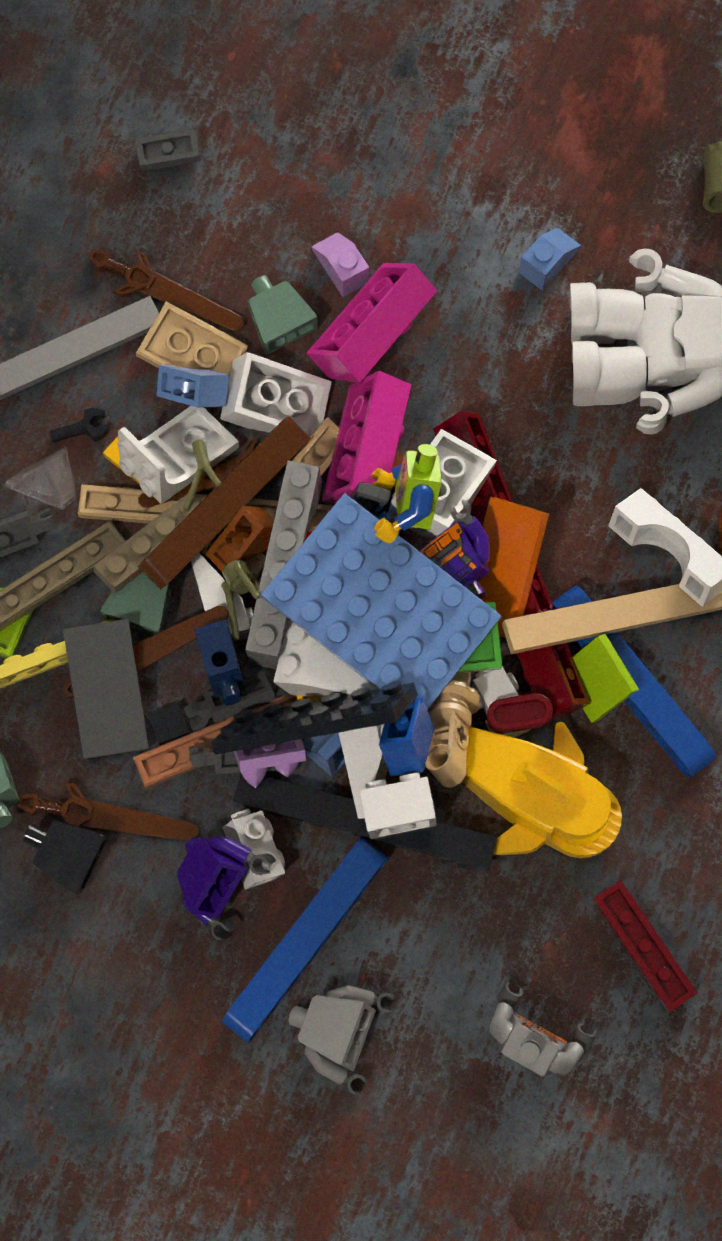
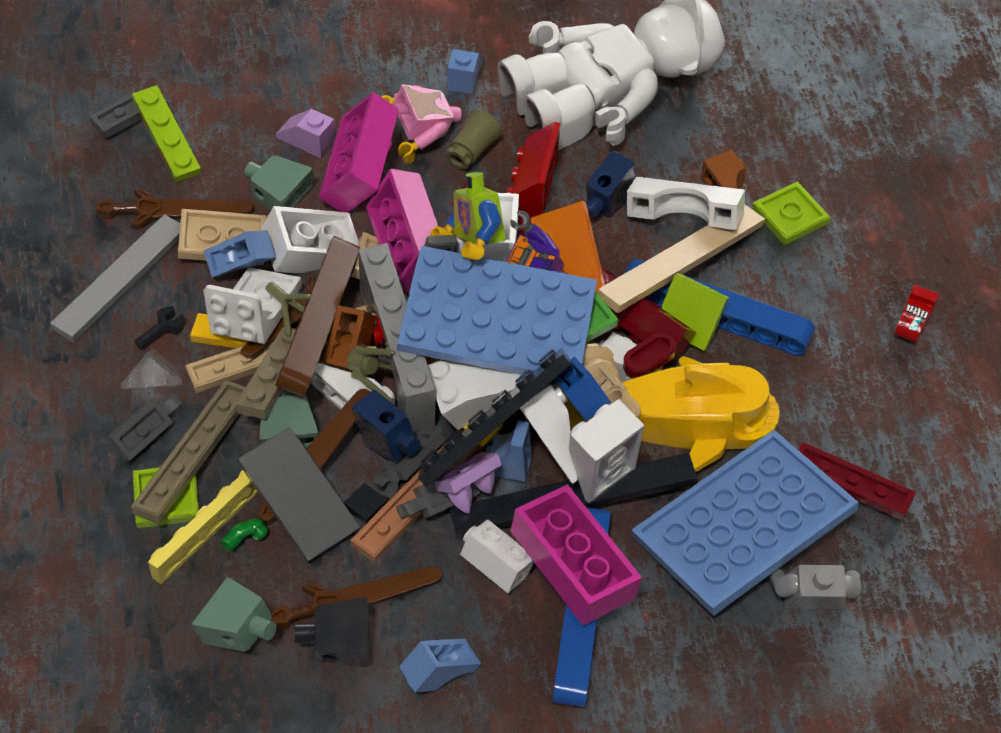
camera: 30 degrees left, 20 degrees down
dark purple torso [177,836,276,940] -> none
light grey torso [289,985,395,1095] -> none
none -> lime plate [132,85,201,183]
none -> green arm [220,518,268,552]
none -> bright pink torso [382,84,462,164]
none -> medium blue arch [399,638,481,692]
none -> olive plant [446,109,502,170]
none -> red slope [507,122,560,217]
none -> dark pink brick [510,484,642,626]
none -> dark blue torso [586,150,636,219]
none -> medium blue plate [632,430,859,616]

